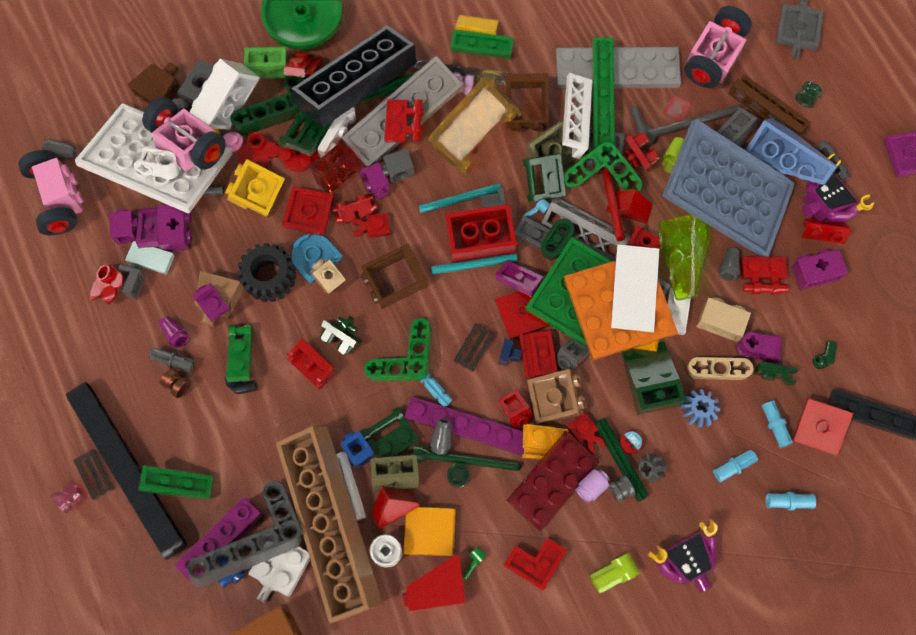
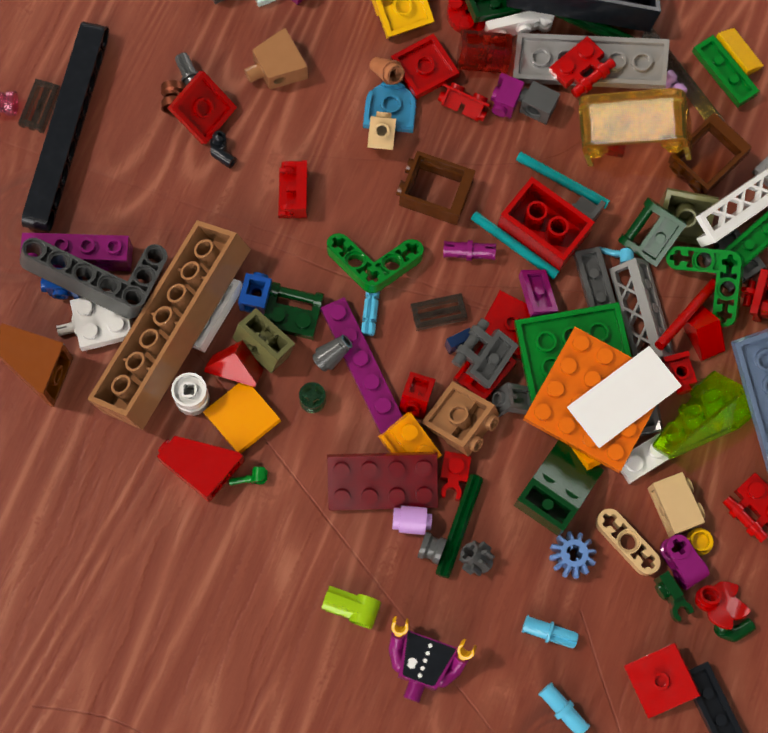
camera: 40 degrees right, 0 degrees up
green plate [138,466,213,500] -> none
magenta cone [159,316,189,348] -> none
magenta bracket [193,283,230,322] -> none
green plate [226,324,253,382] -> none
black tyre [238,243,296,302] -> none
hips [320,316,363,355] -> none
red plate [352,213,390,238] -> none
dark green piece [413,444,521,471] -> none
red plate [503,538,567,591] -> none
dark green plate [540,219,574,260] -> none
tile [619,430,643,454] -> none
dark grey cone [718,248,740,281] -> none
medium azure pin [761,401,794,448] -> none
none -> red plate [167,71,237,144]
none -> nougat cone [370,57,404,85]
none -> magenta pin [443,240,496,261]
none -> dark grey plate [451,318,519,389]
none -> yellow plate [686,528,714,556]
none -> red plate [695,582,751,629]

